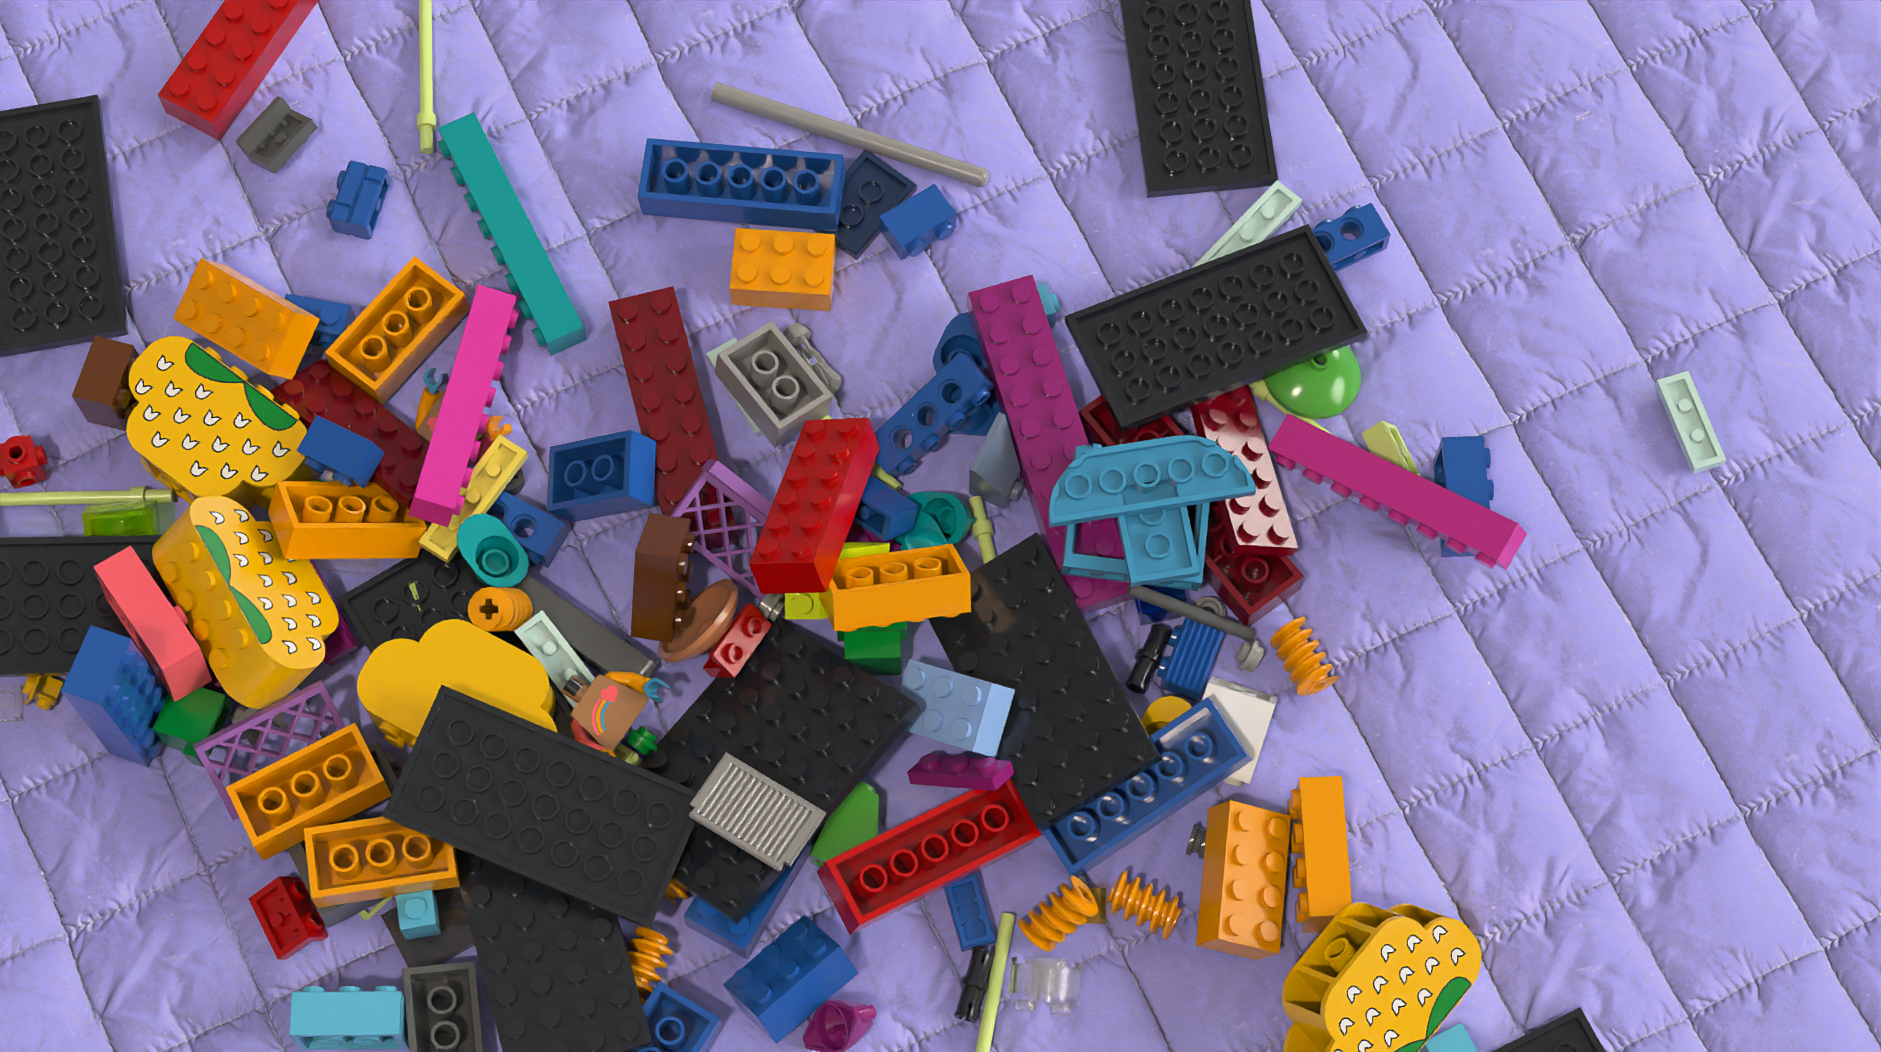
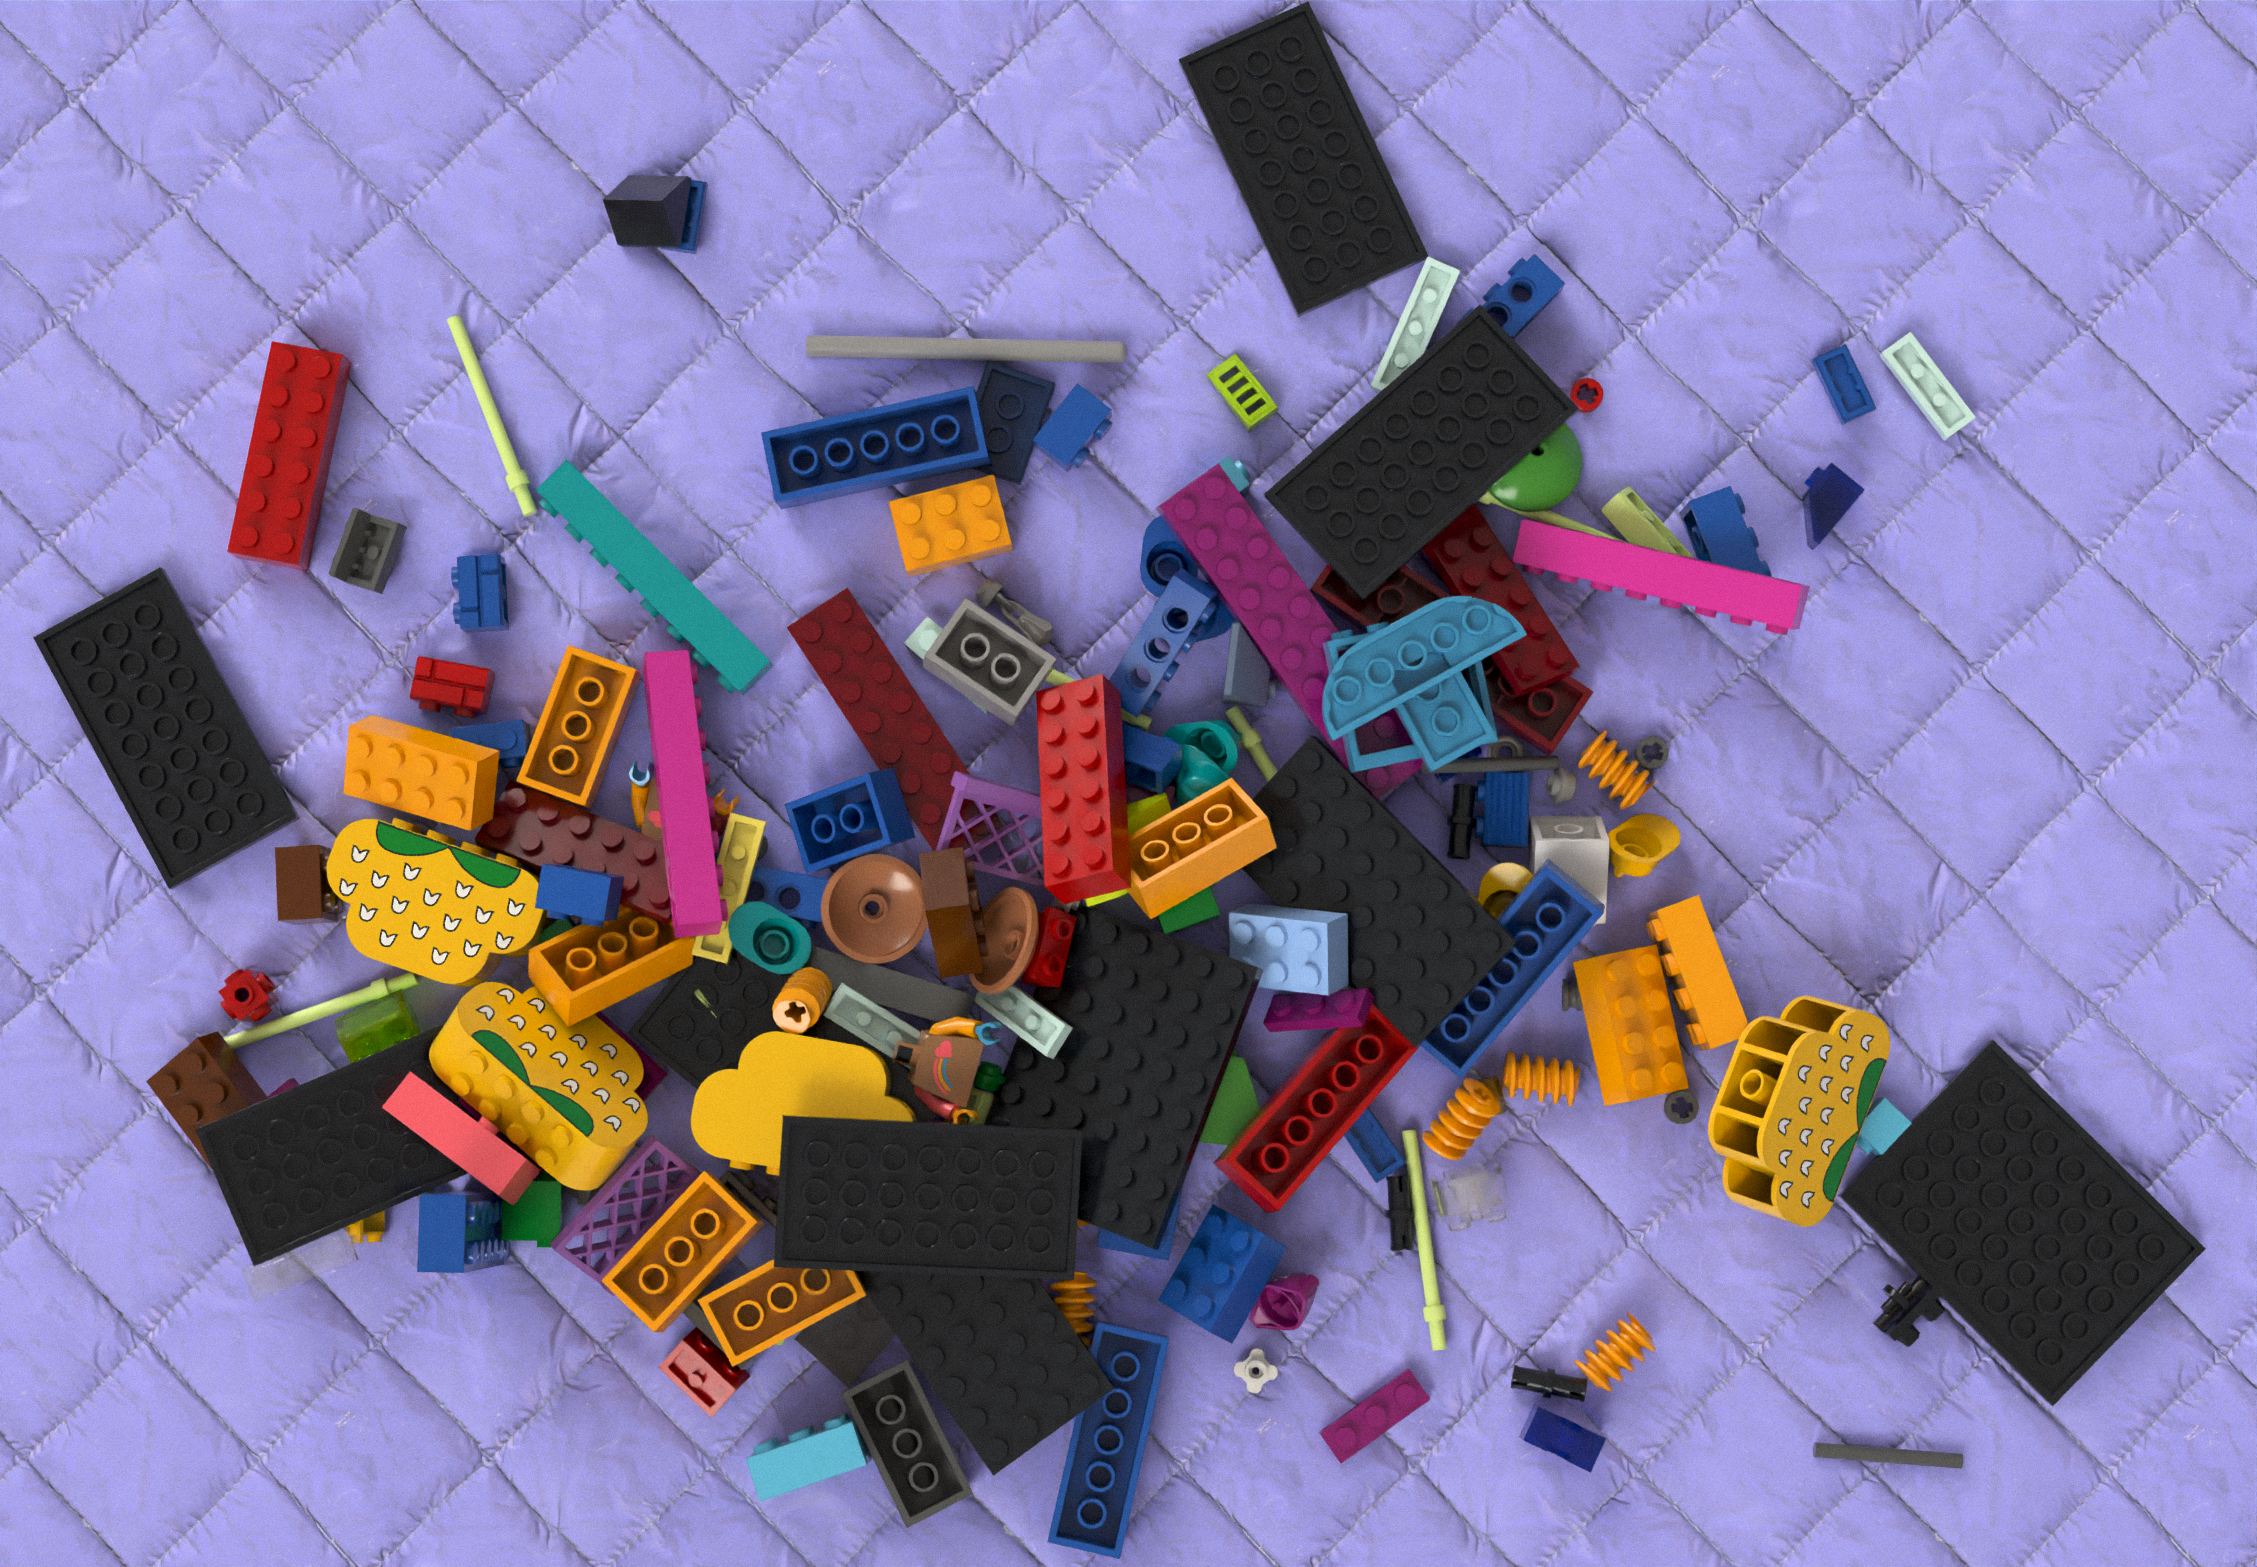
camera: 15 degrees left, 15 degrees up
medium azure brick [396,890,442,940] -> none
light grey window [689,752,827,871] -> none
none -> red brick [410,656,495,719]
none -> nougat dish [821,854,928,964]
none -> light aqua plate [973,984,1073,1059]
none -> lime slope [1206,354,1278,433]
none -> red bush [1569,378,1603,413]
none -> yellow piece [1607,814,1681,878]
none -> dark grey bush [1634,736,1669,770]
none -> dark grey bush [1664,1091,1699,1124]
none -> clear blue slope [1802,462,1865,550]
none -> blue plate [1811,344,1877,425]

